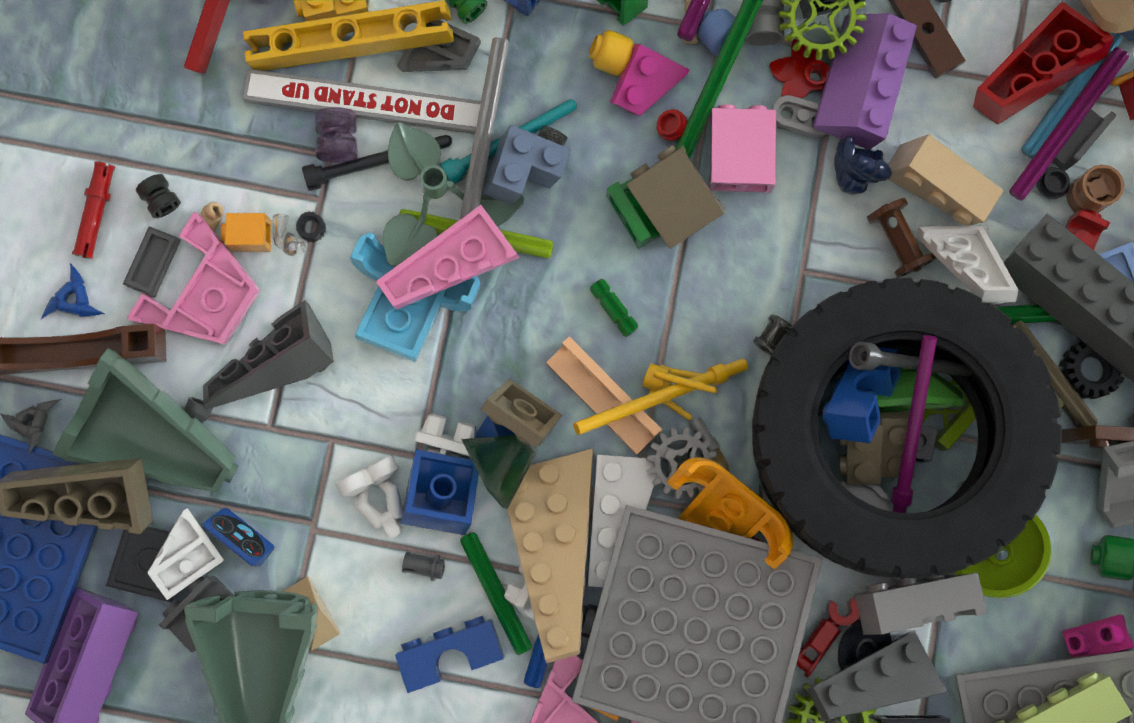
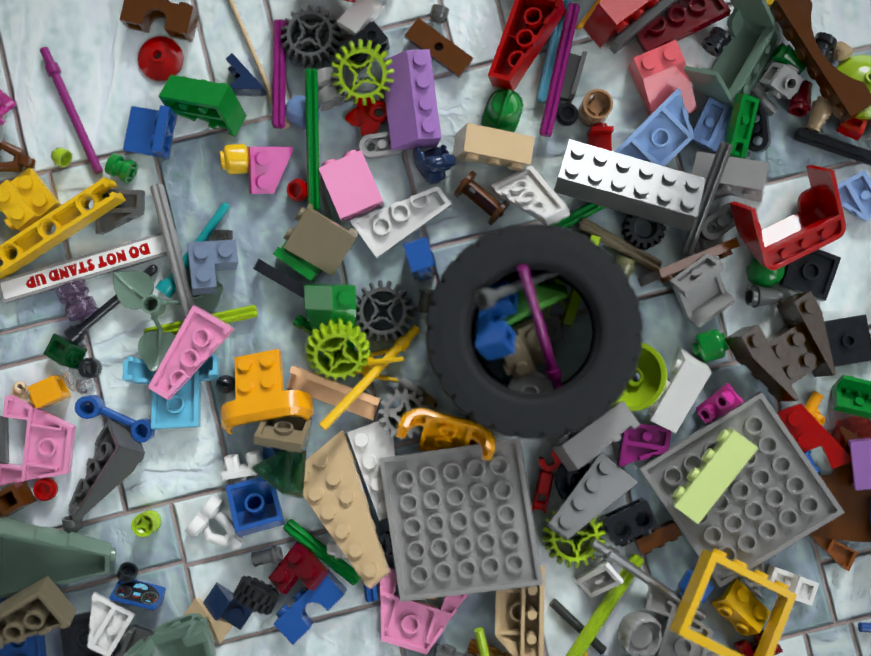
camera: 20 degrees left, 5 degrees up
none -> red plate [33,477,58,501]
none -> dark green bracket [43,333,87,369]
none -> blue piece [74,394,156,443]
none -> black hinge [117,562,138,584]
none -> lime wheel [131,510,162,537]
none -> dark blue slope [203,582,253,630]
none -> black hinge [216,375,235,394]
none -> light orange piece [220,349,314,435]
none -> black tyre [233,576,280,615]
none -> black beam [253,258,304,298]
none -> dark red plate [269,541,329,595]
none -> green wedge [304,284,356,377]
none -> lime gear [305,318,370,382]
none -> white wing [350,186,452,259]
none -> dark grey gear [355,280,415,343]
none -> blue arch [403,237,436,282]
none -> green piece [481,89,523,132]
none -> magenta wing [617,423,672,466]
none -> white wedge [647,348,711,433]

